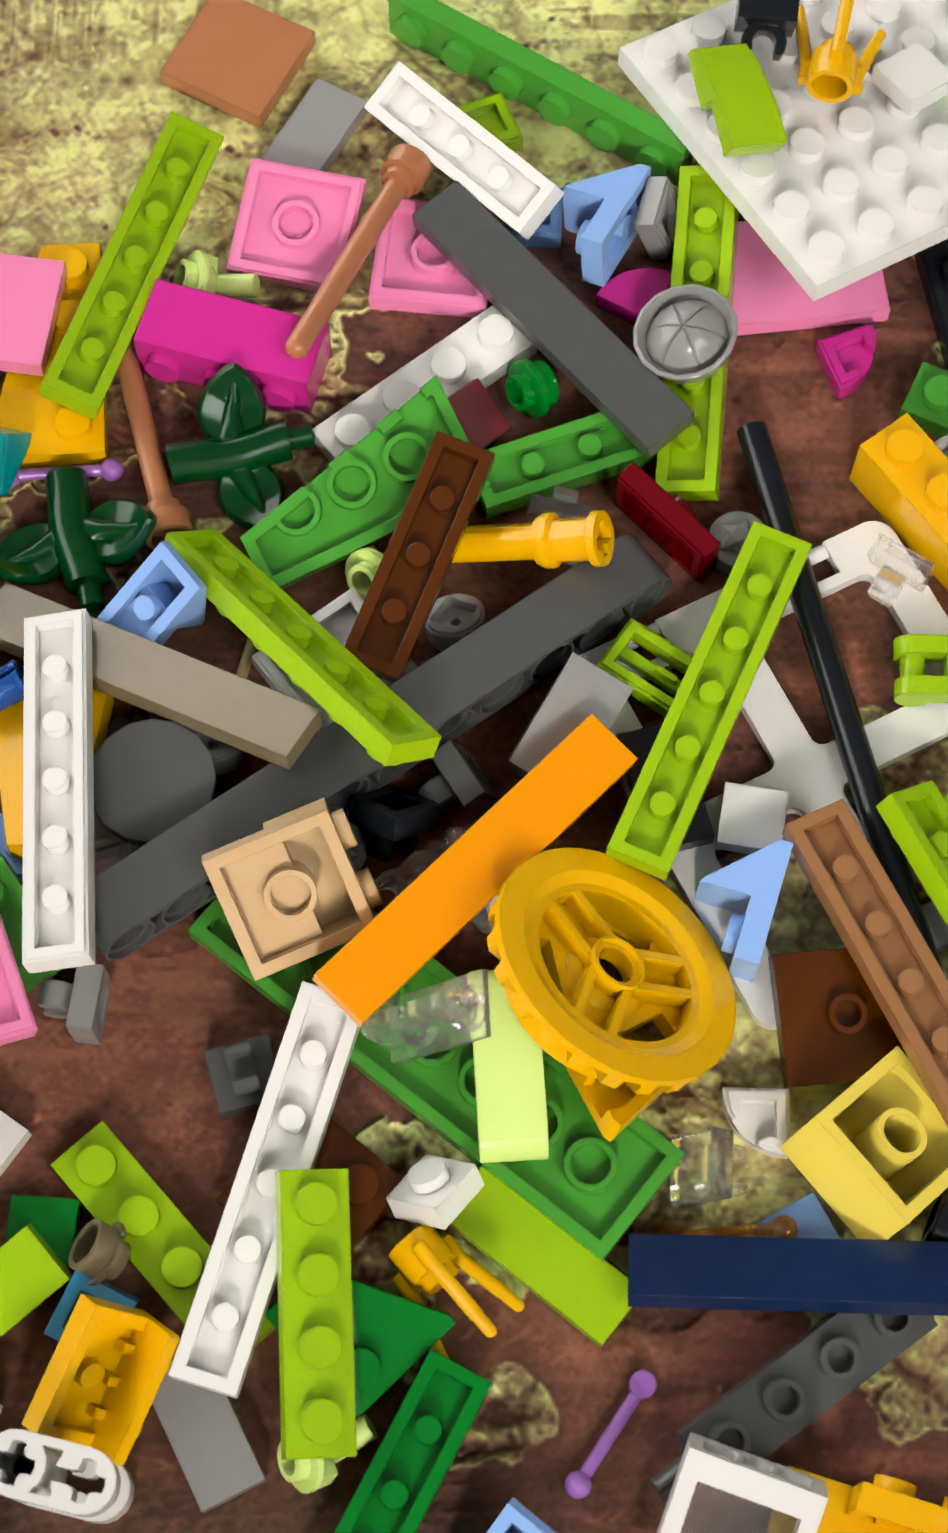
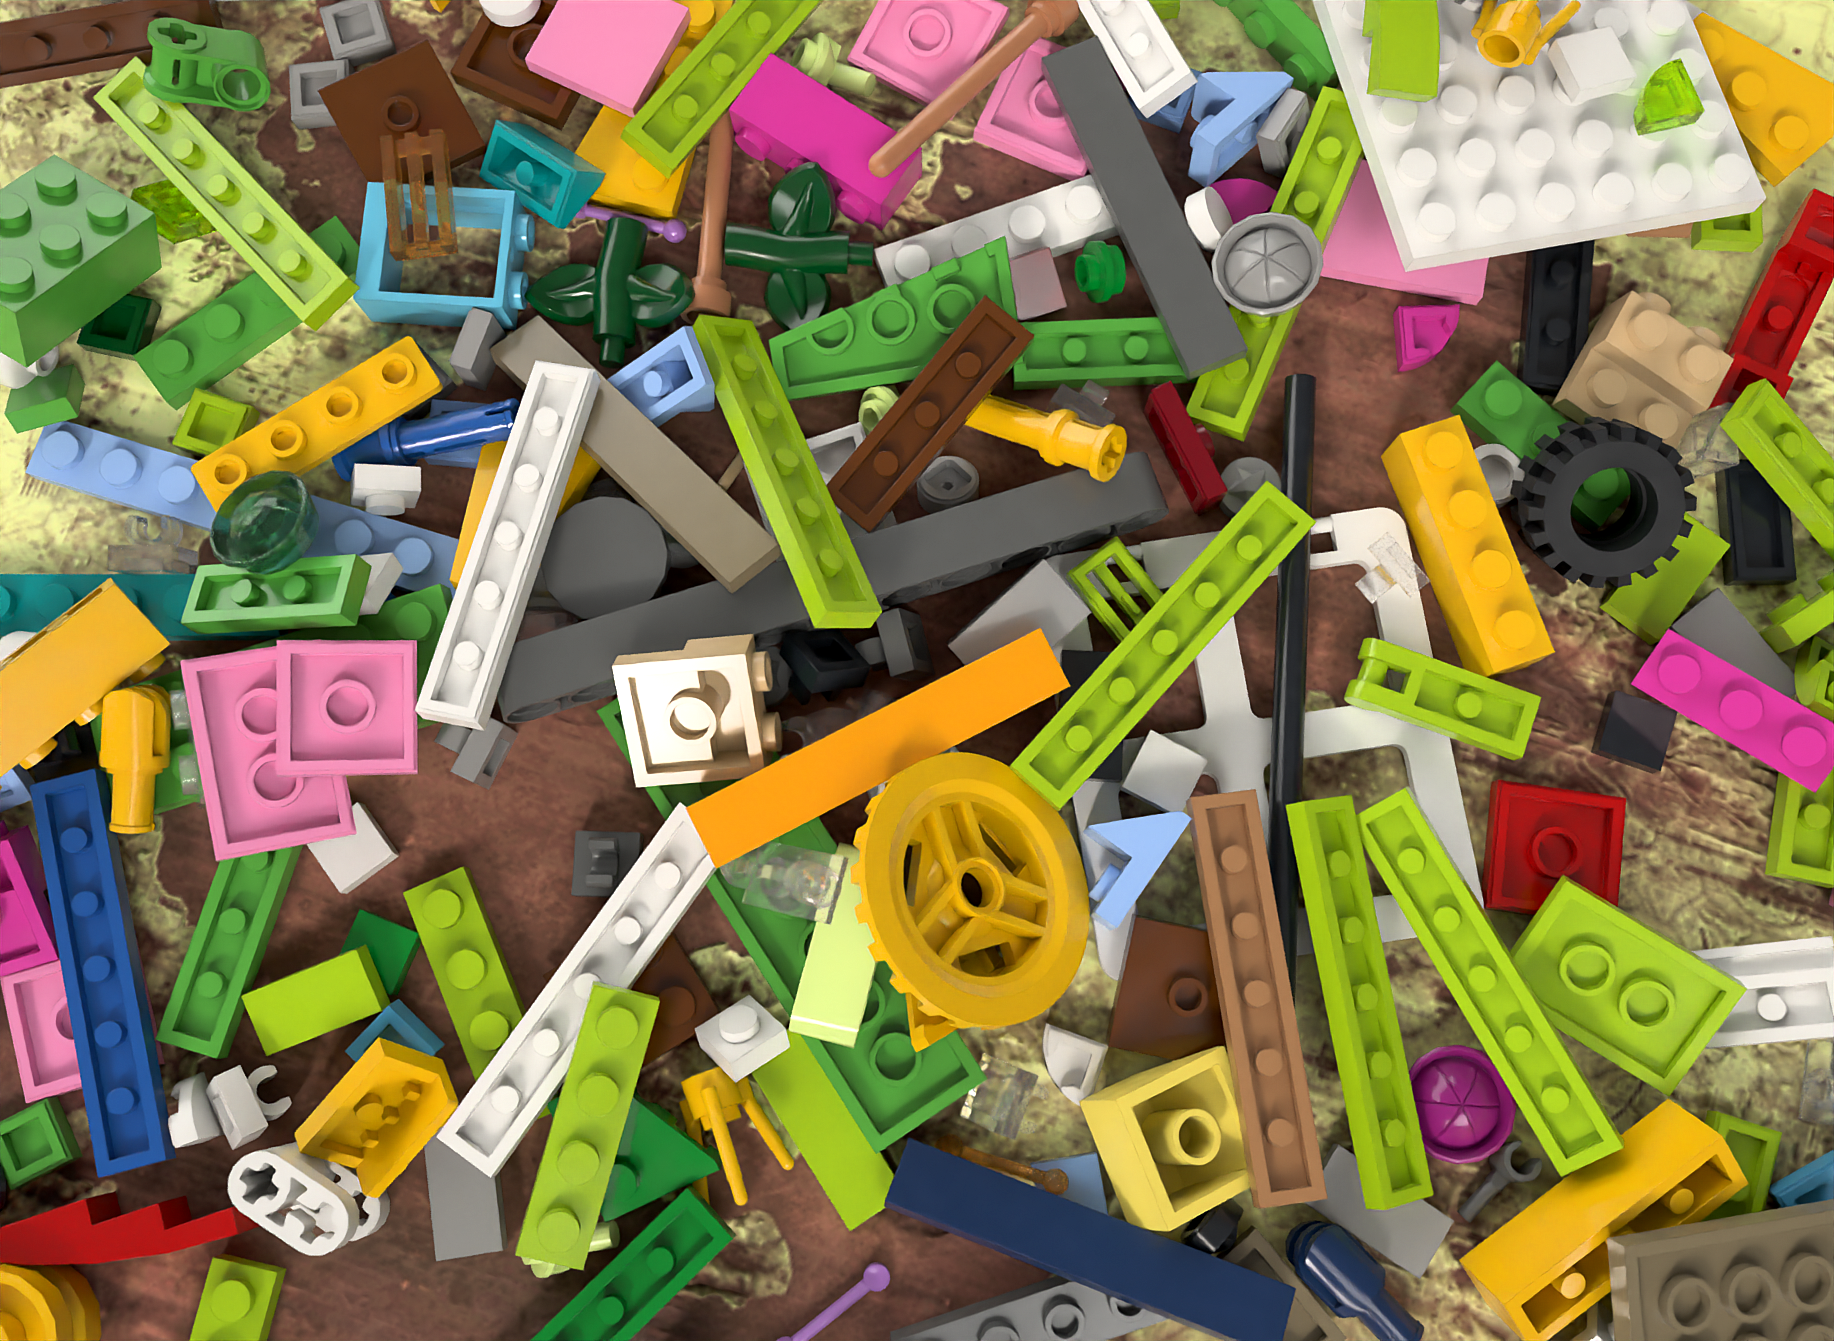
camera: 20 degrees right, 10 degrees up
dark tan plate [68,1218,131,1286] -> none
none -> white tile [1185,186,1233,253]

